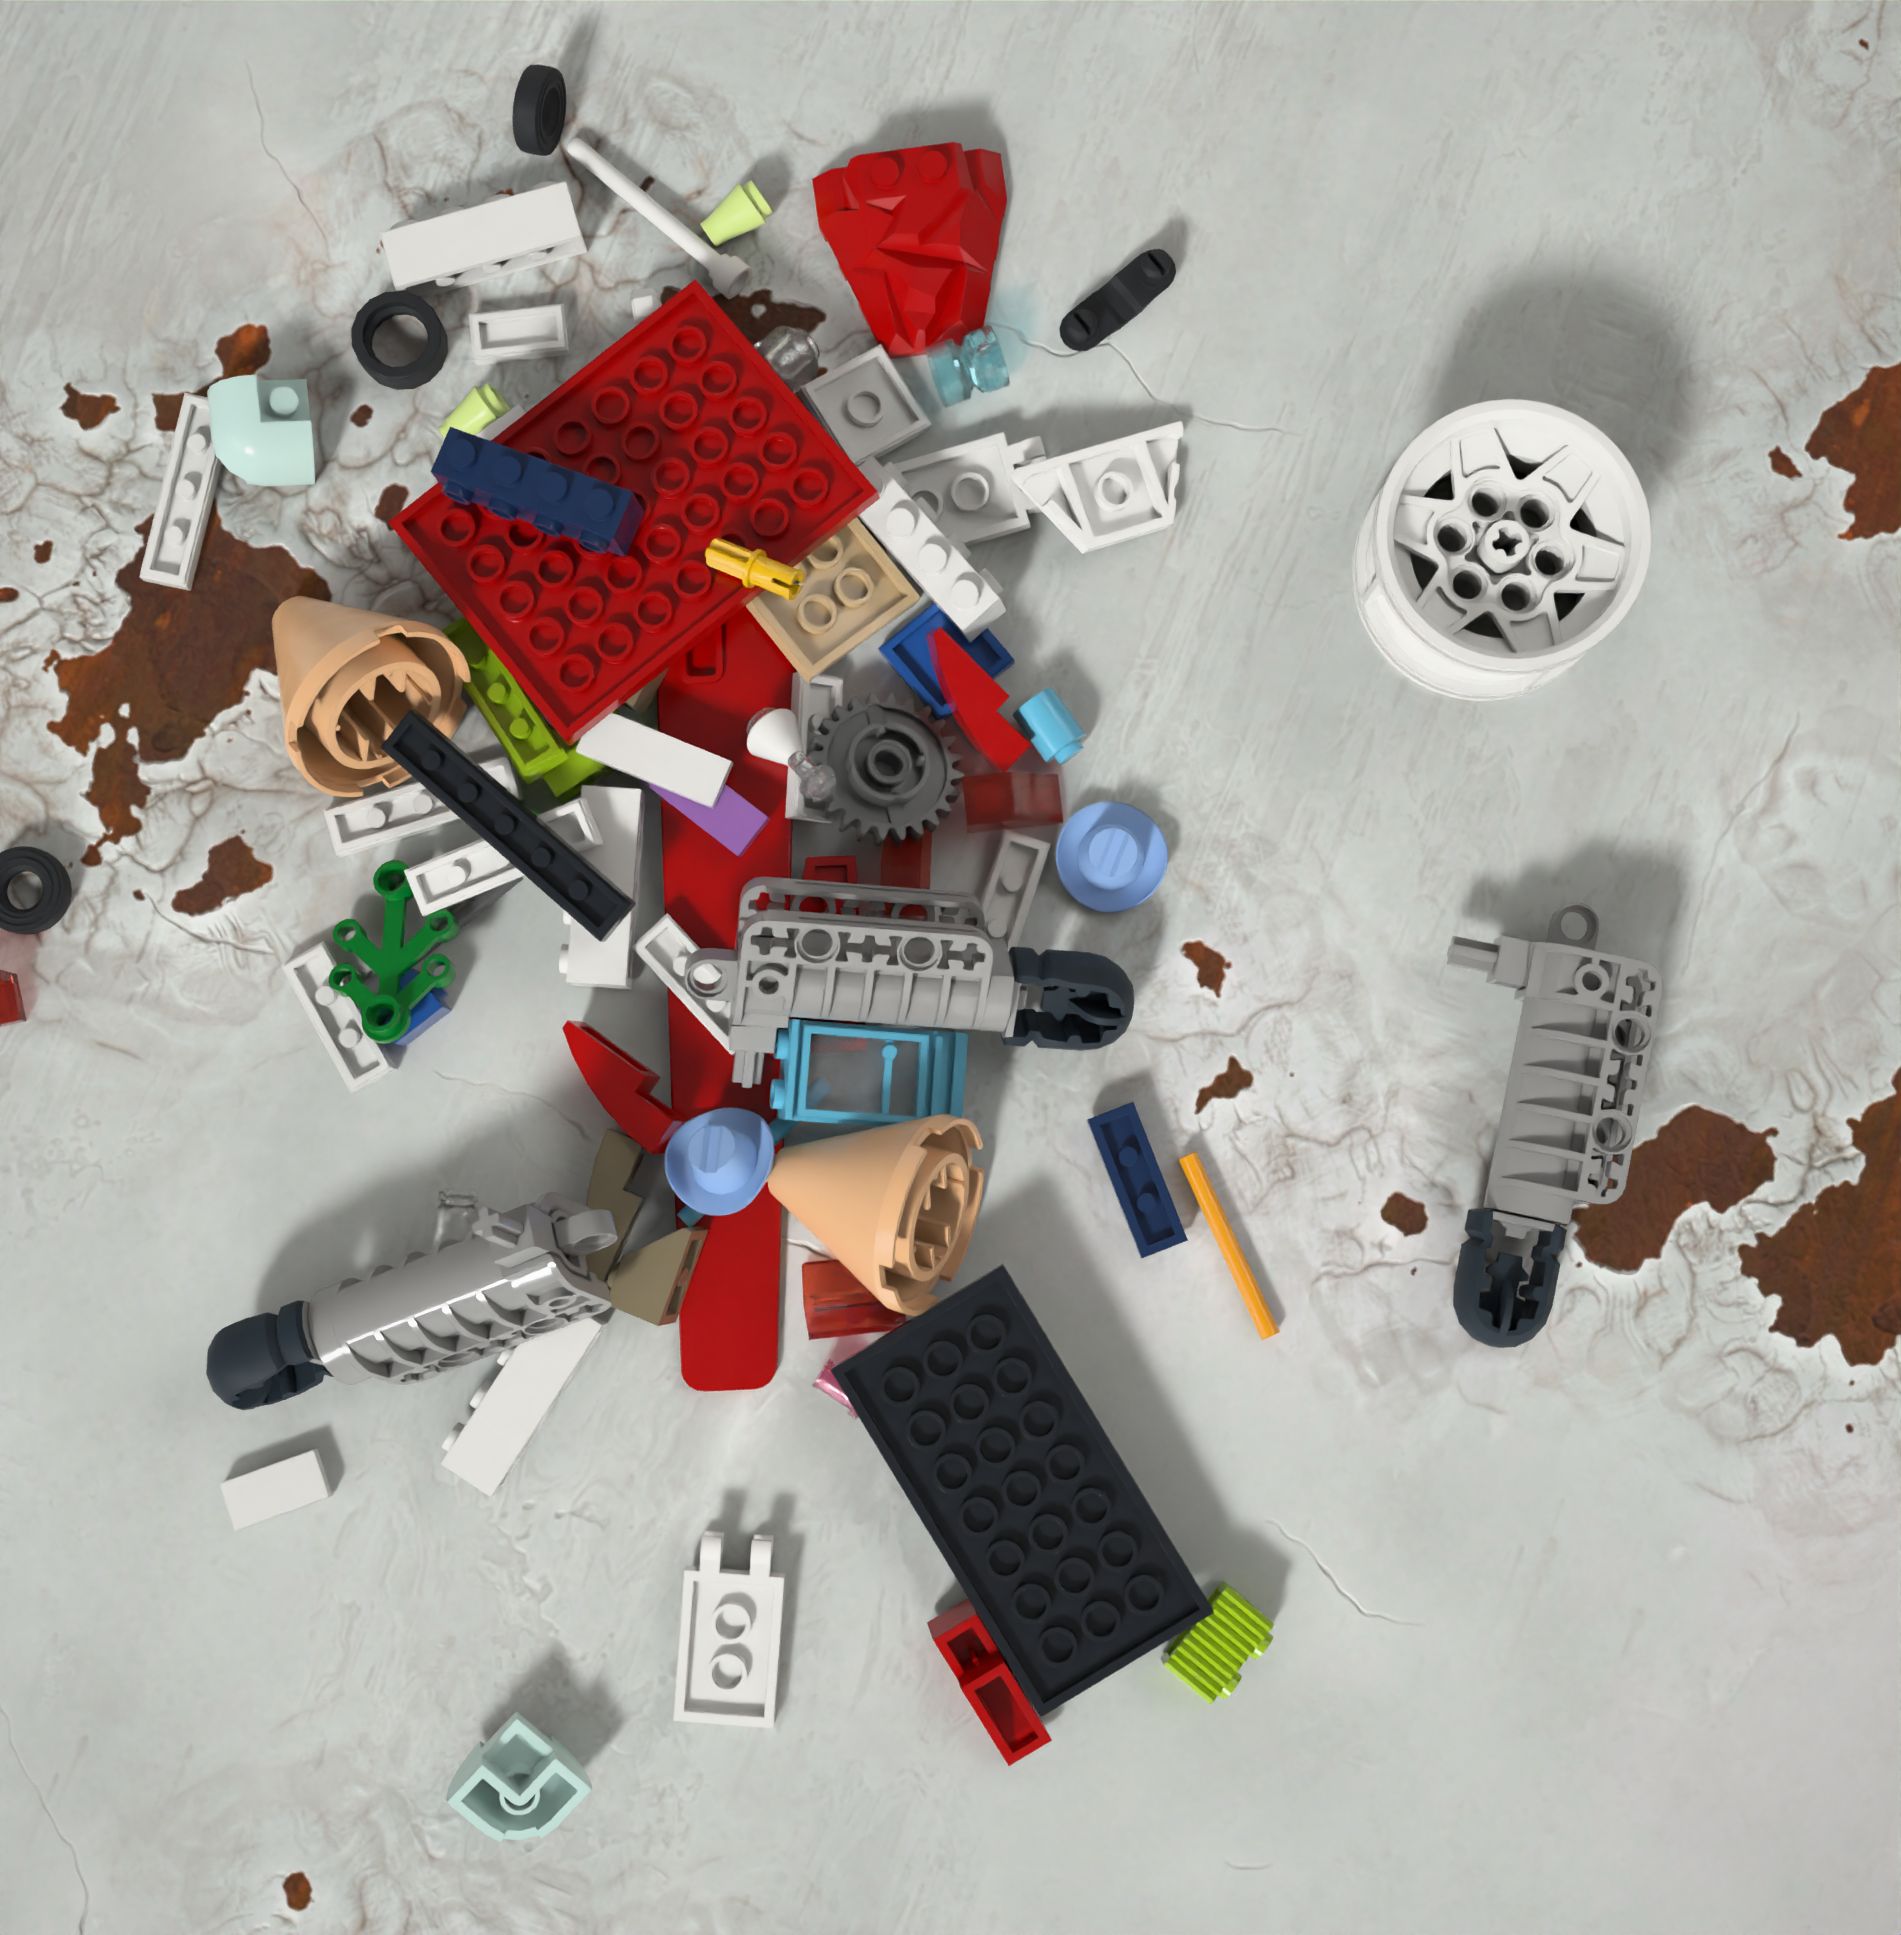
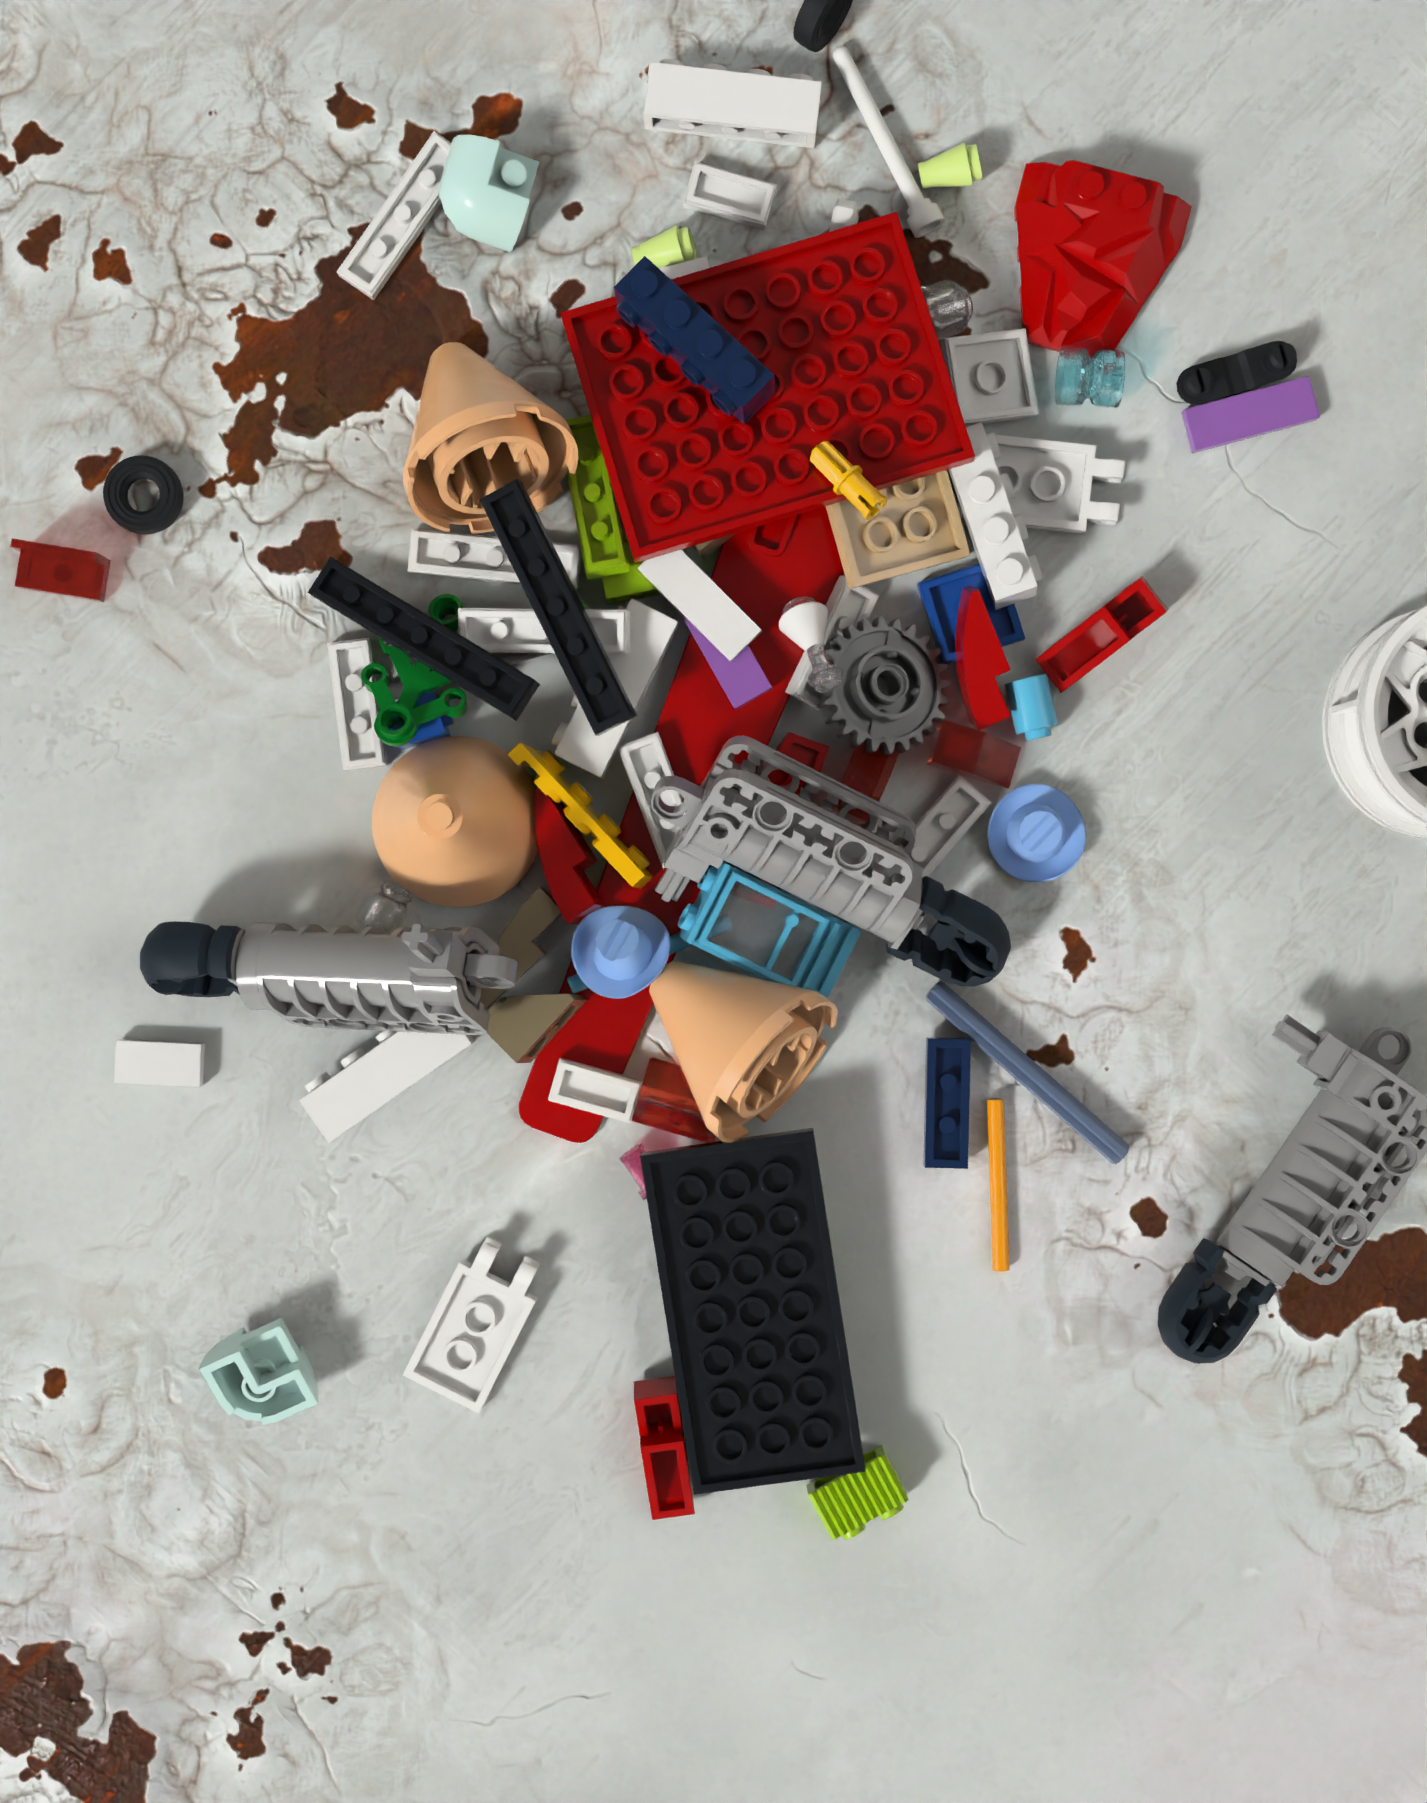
camera: 25 degrees right, 5 degrees up
black tyre [351,291,448,390] -> none
white wing [1010,421,1184,554] -> none
none -> black tile [307,557,540,721]
none -> light nougat cone [372,736,539,907]
none -> yellow wing [507,742,653,889]
none -> white tile [548,1057,642,1123]
none -> sand blue axle [926,981,1130,1164]
none -> red slope [1035,576,1169,693]
none -> medium lavender tile [1181,376,1320,454]

